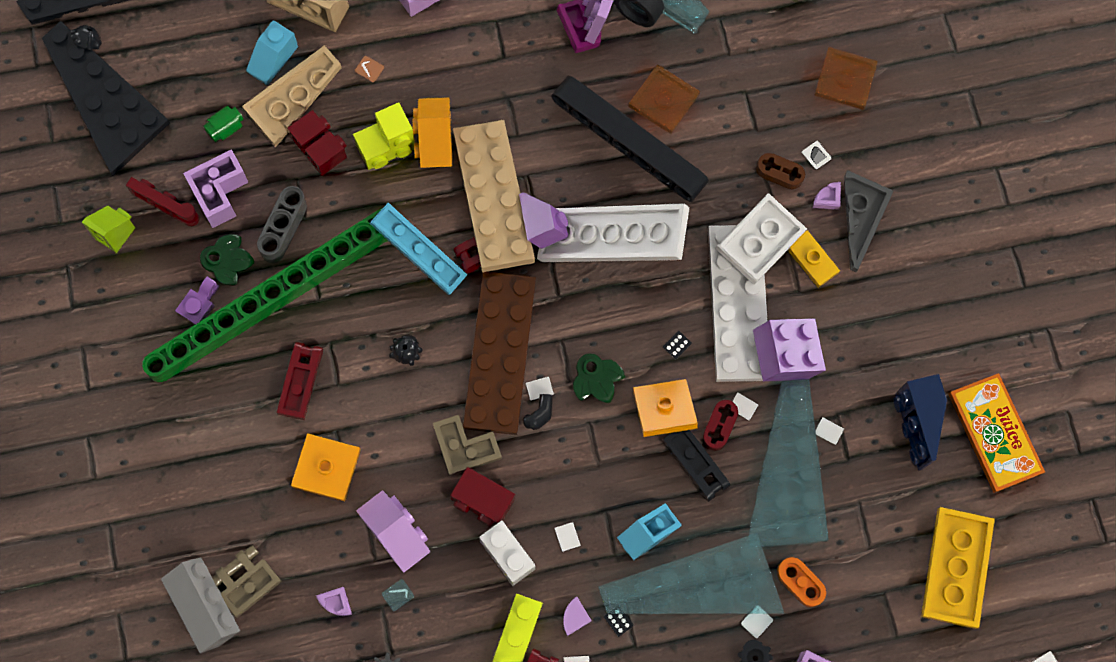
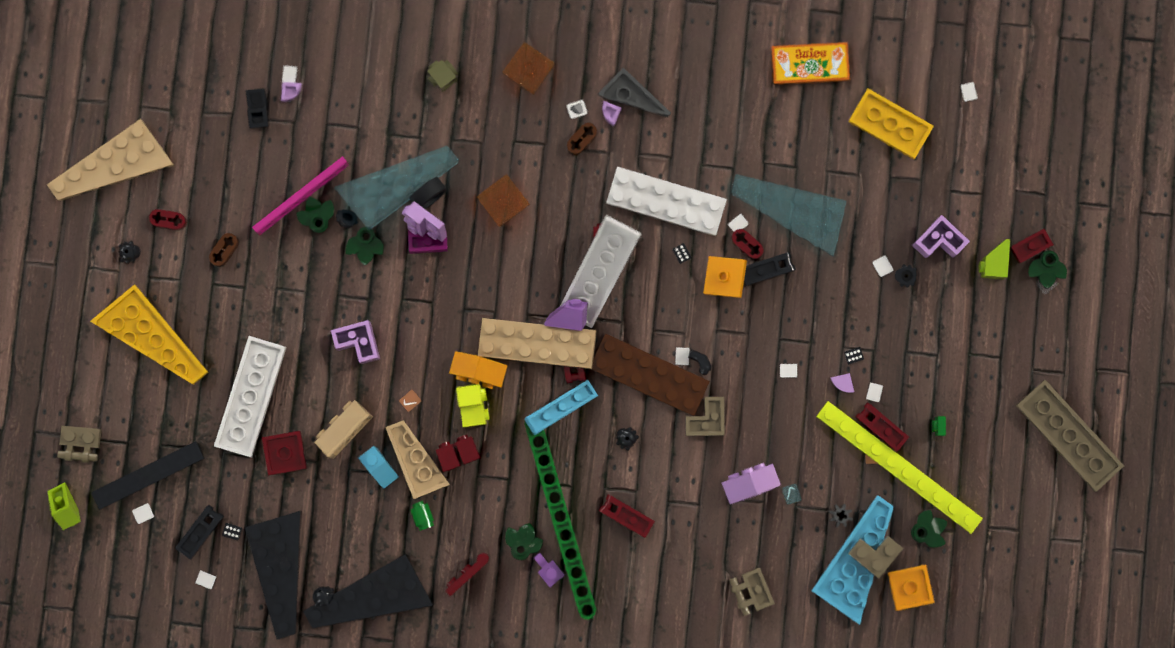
camera: 65 degrees left, 10 degrees up
lime slope [82,206,135,253] -> none
light grey brick [161,557,240,653] -> none
lavender brick [183,149,248,228] -> none
dark grey beam [257,186,307,263] -> none
light orange plate [291,433,361,502] -> none
lavender tile [316,587,352,616] -> none
dark red brick [450,467,516,527] -> none
white brick [479,521,536,586] -> none
black beam [551,76,709,202] -> none
dark green plate [573,354,625,403] -> none
clear light blue wing [598,533,785,614] -> none
medium azure slope [617,503,682,560] -> none
white tile [715,193,807,285] -> none
medium lavender brick [753,319,826,382] -> none
orange plate [777,557,826,607] -> none
yellow plate [788,230,840,288] -> none
white sticker [814,417,844,445] -> none
dark blue slope [894,374,947,471] -> none

